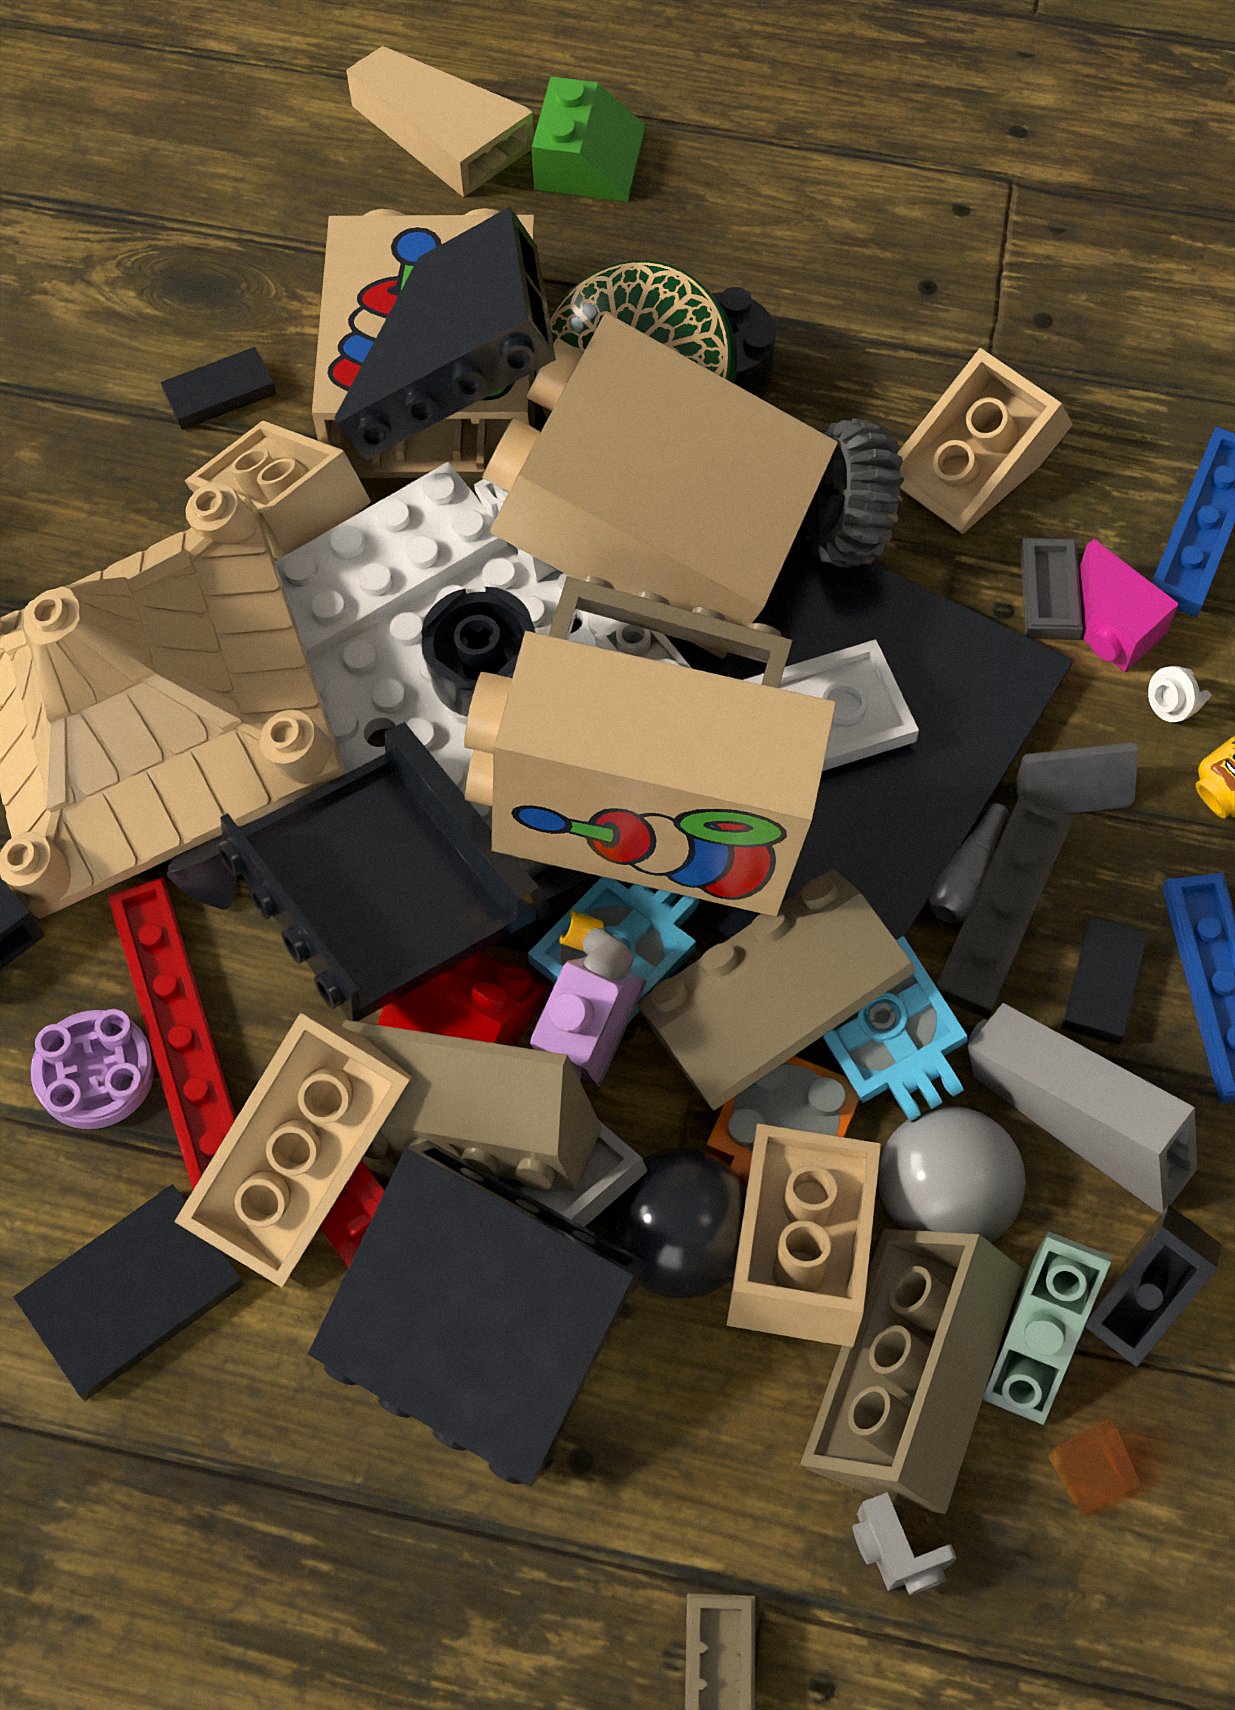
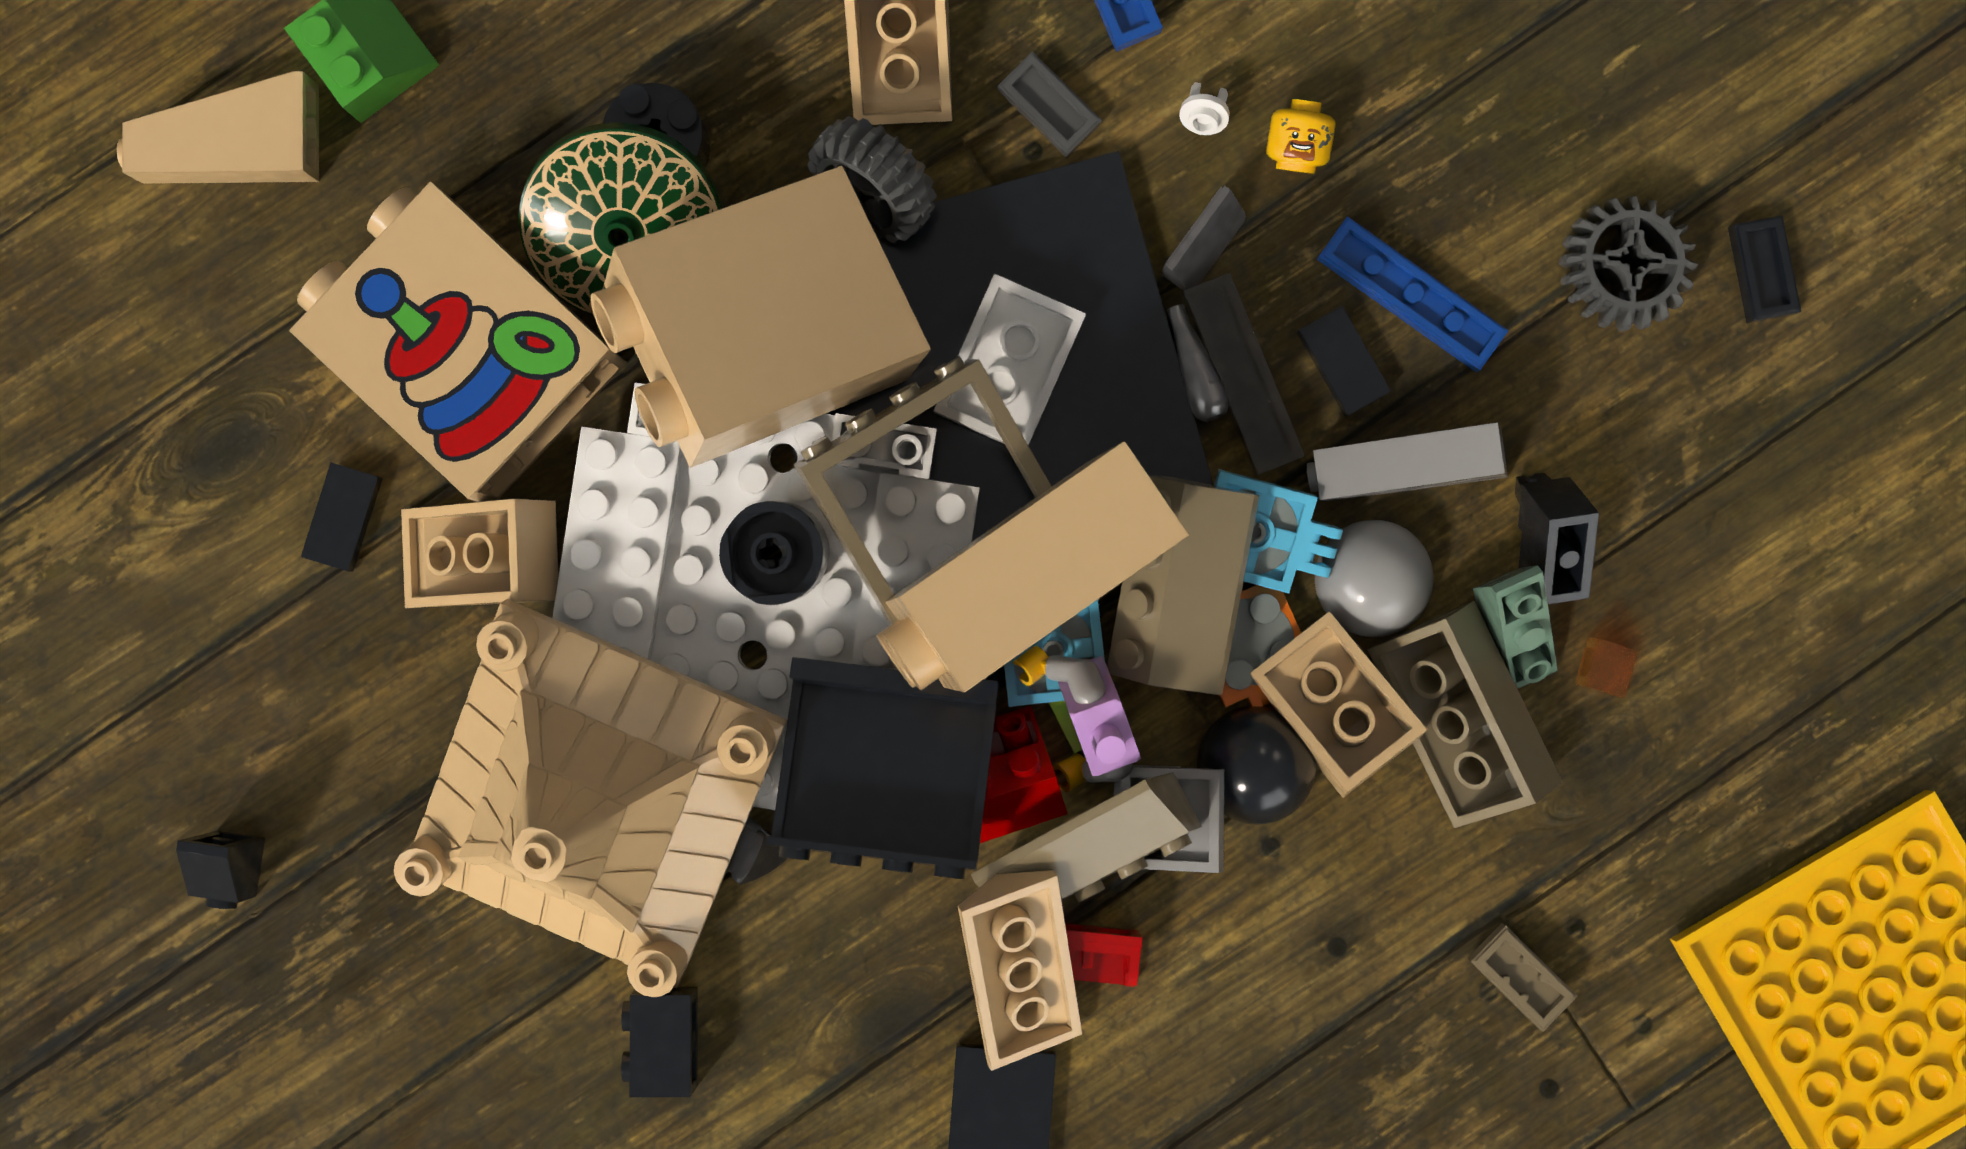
camera: 50 degrees left, 25 degrees up
lavender tile [31,1009,155,1129] -> none
red tile [108,877,238,1190] -> none
black panel [308,1140,650,1487] -> none
black slope [335,207,556,460] -> none
light grey bracket [852,1492,957,1595] -> none
dark pink slope [1079,539,1179,672] -> none

